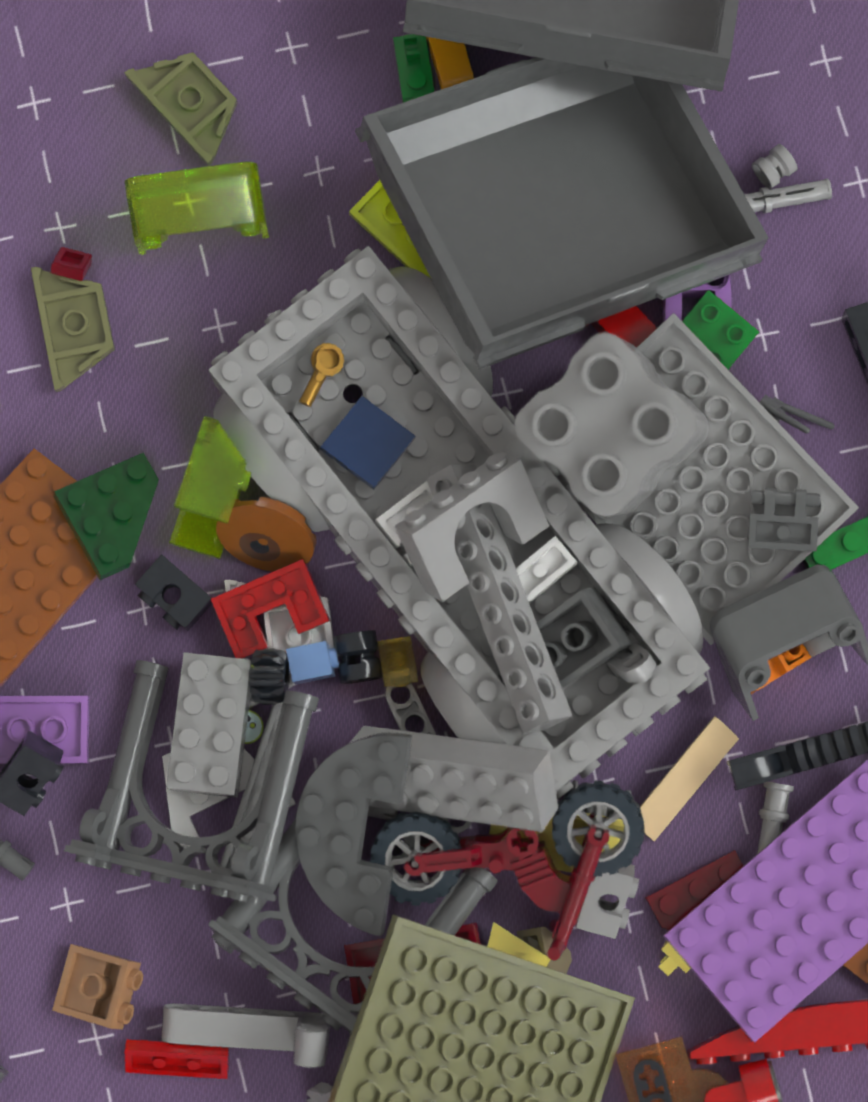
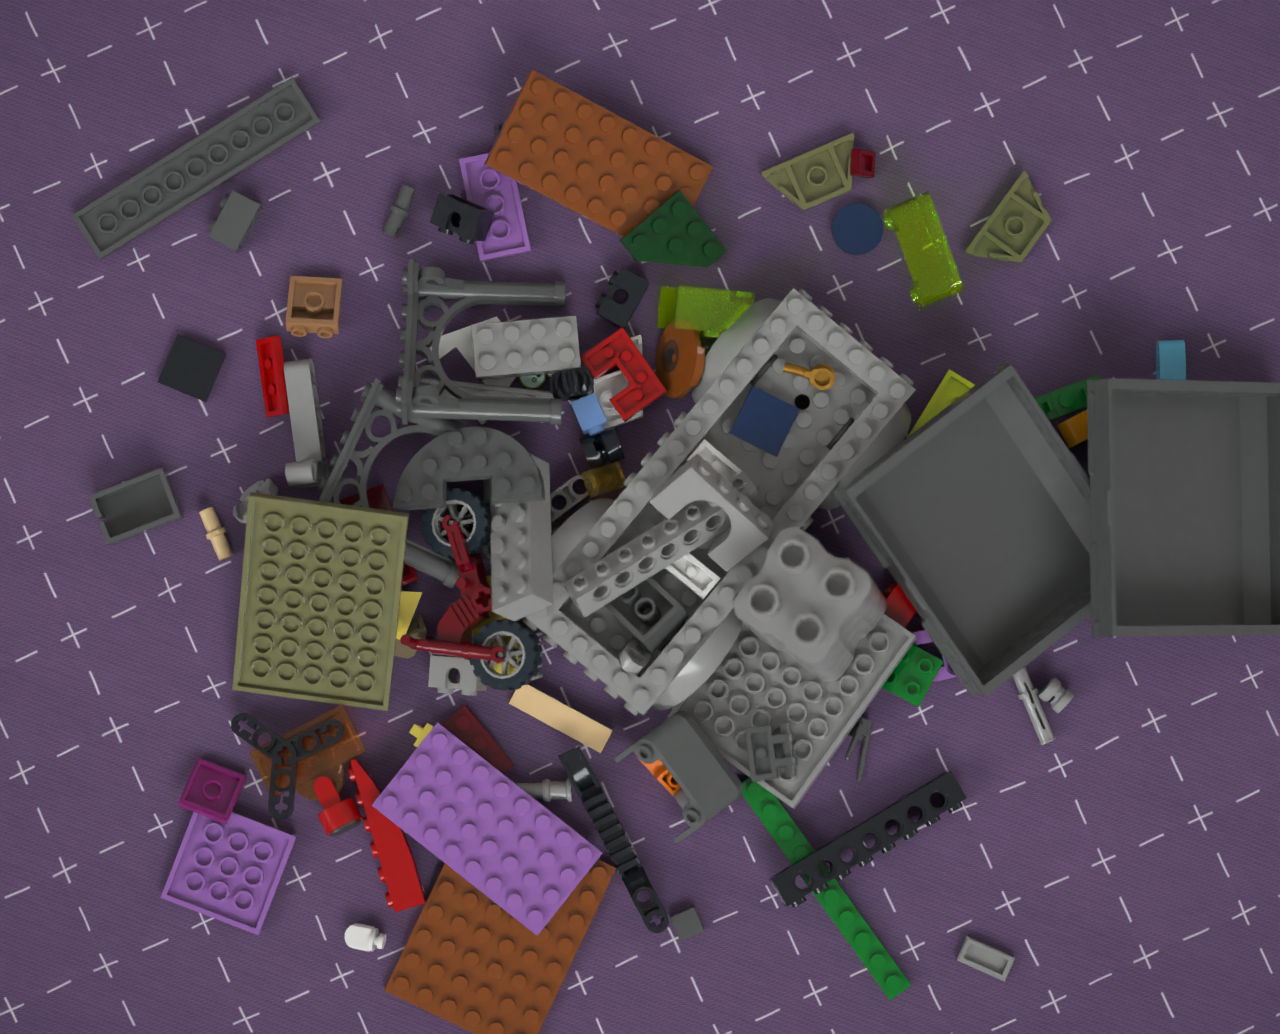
camera: 80 degrees right, 5 degrees up
none -> dark blue tile [831,203,883,256]

